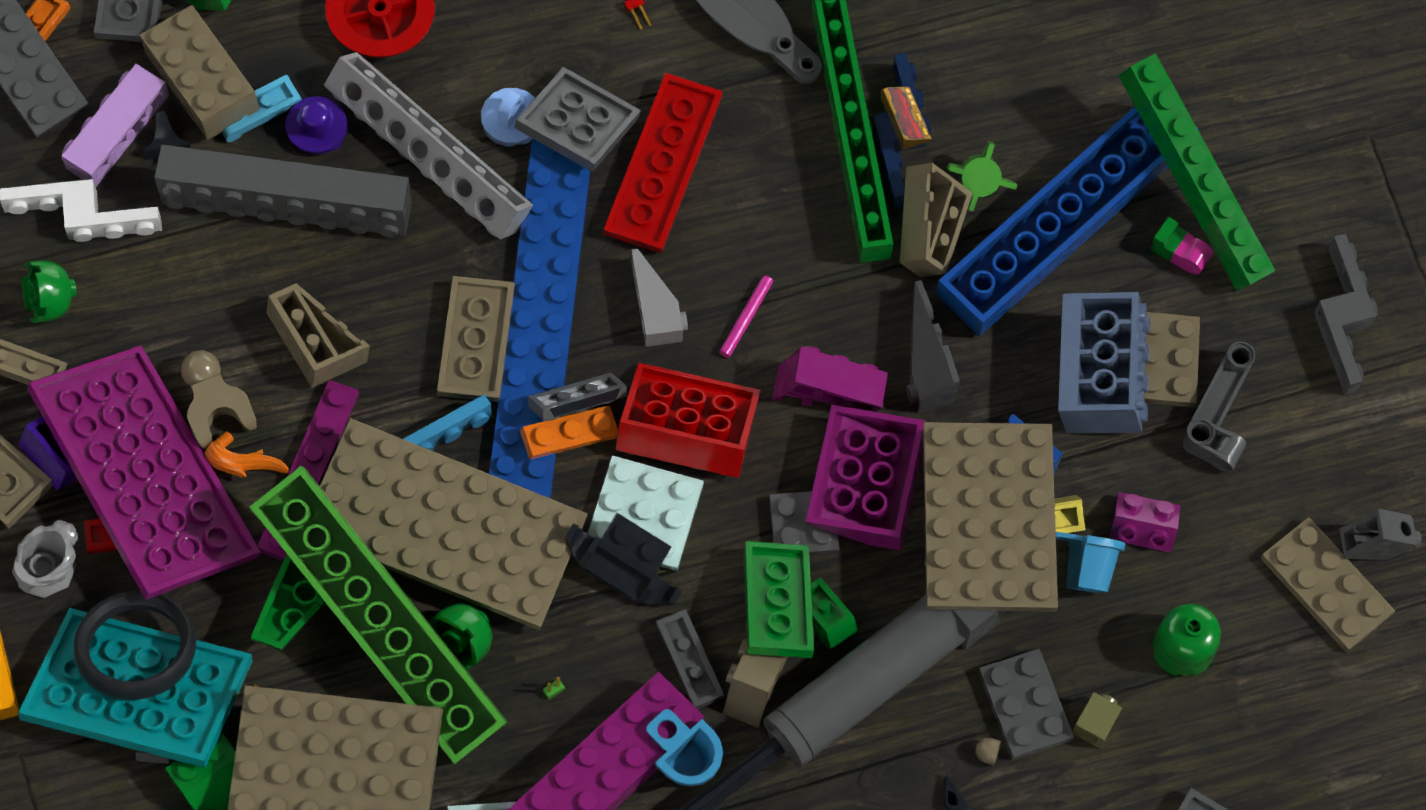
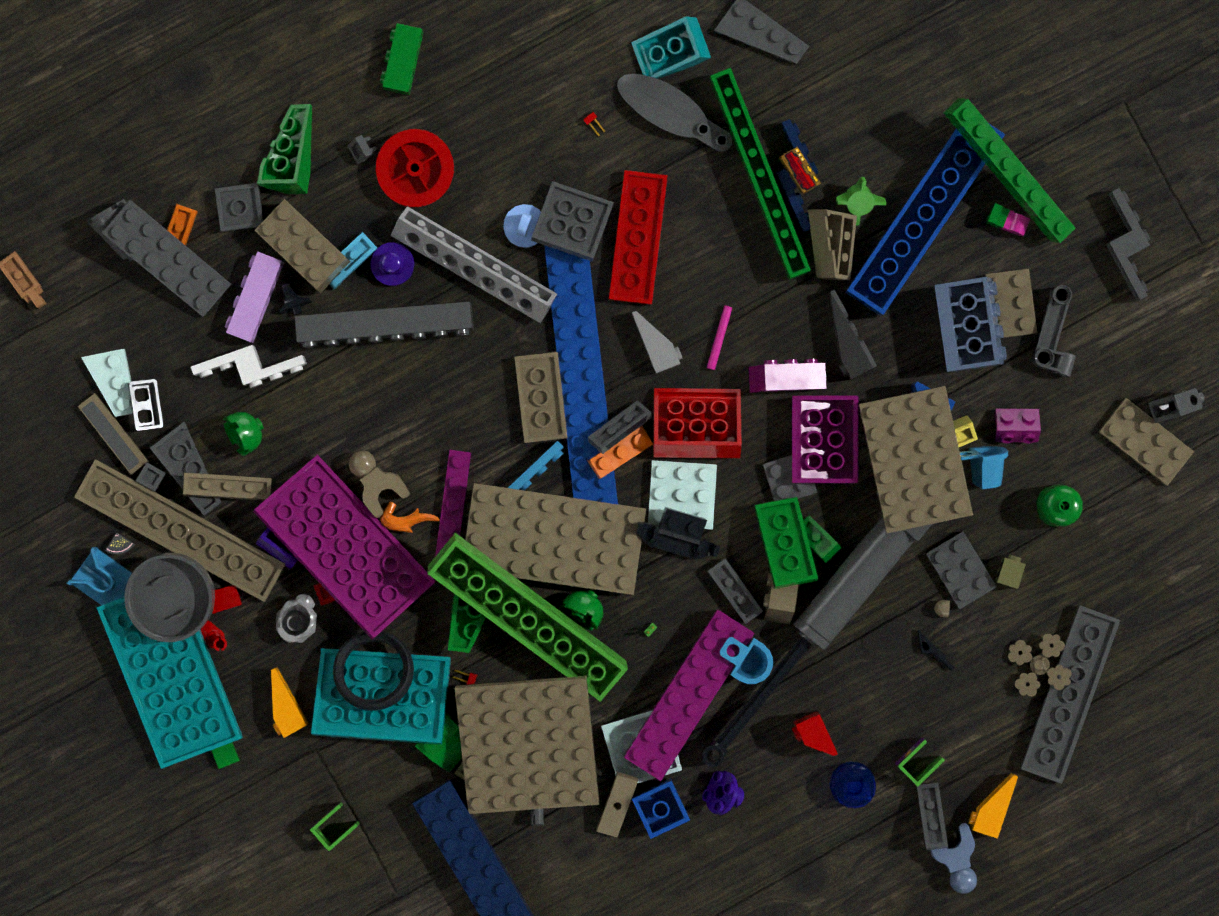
camera: 10 degrees left, 20 degrees up
dark tan wedge [266,283,370,388] -> none

